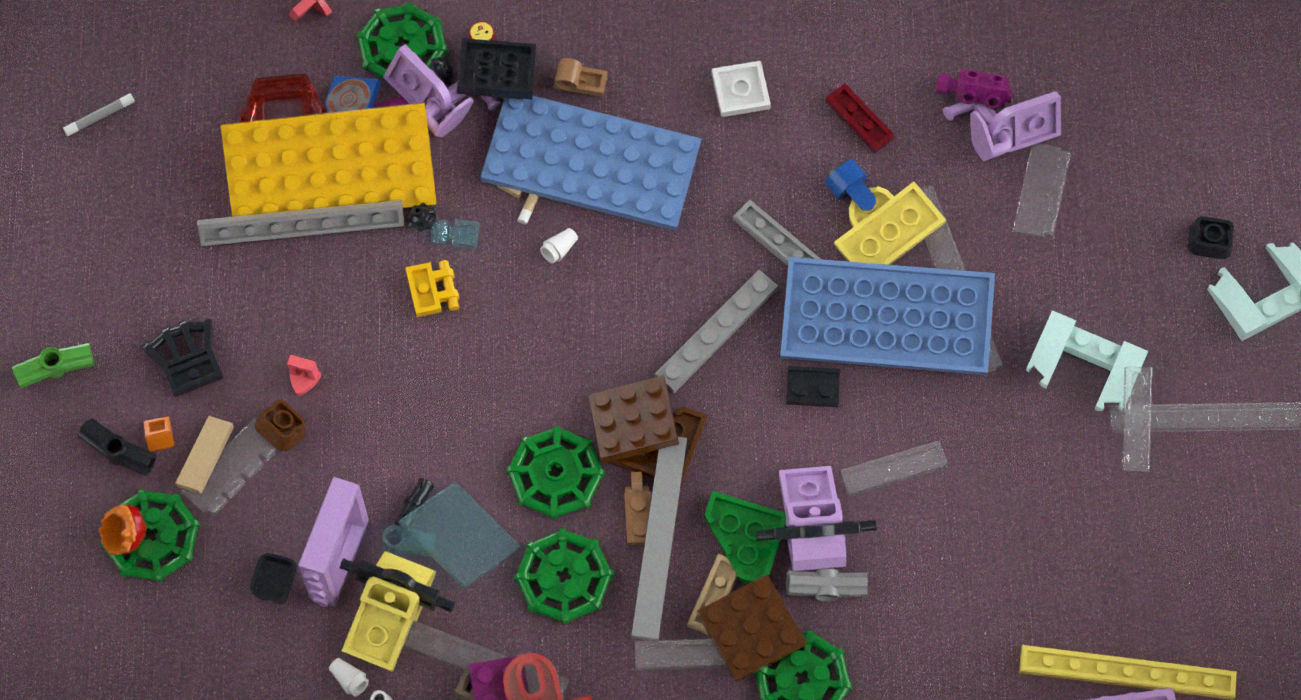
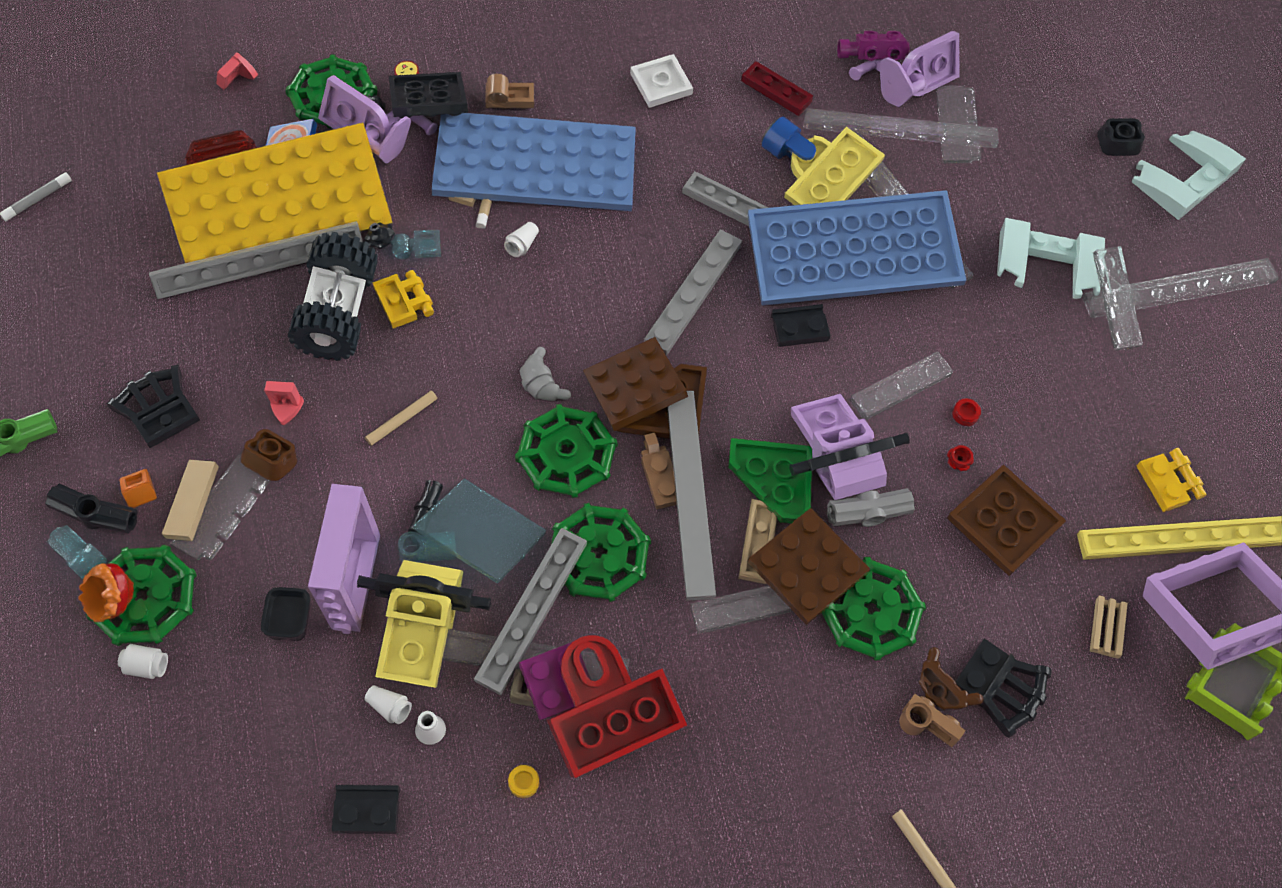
camera: 15 degrees left, 5 degrees down
none -> clear light blue piece [47,525,108,580]
none -> white brick [118,644,168,679]
none -> black plate [288,232,378,361]
none -> tan piece [365,391,437,446]
none -> light grey plate [474,528,587,695]
none -> light grey piece [520,347,571,401]
none -> clear tile [803,108,999,148]
none -> red plate [947,445,974,471]
none -> reddish brown plate [947,464,1066,576]
none -> red tile [952,398,981,426]
none -> yellow plate [1137,448,1207,512]

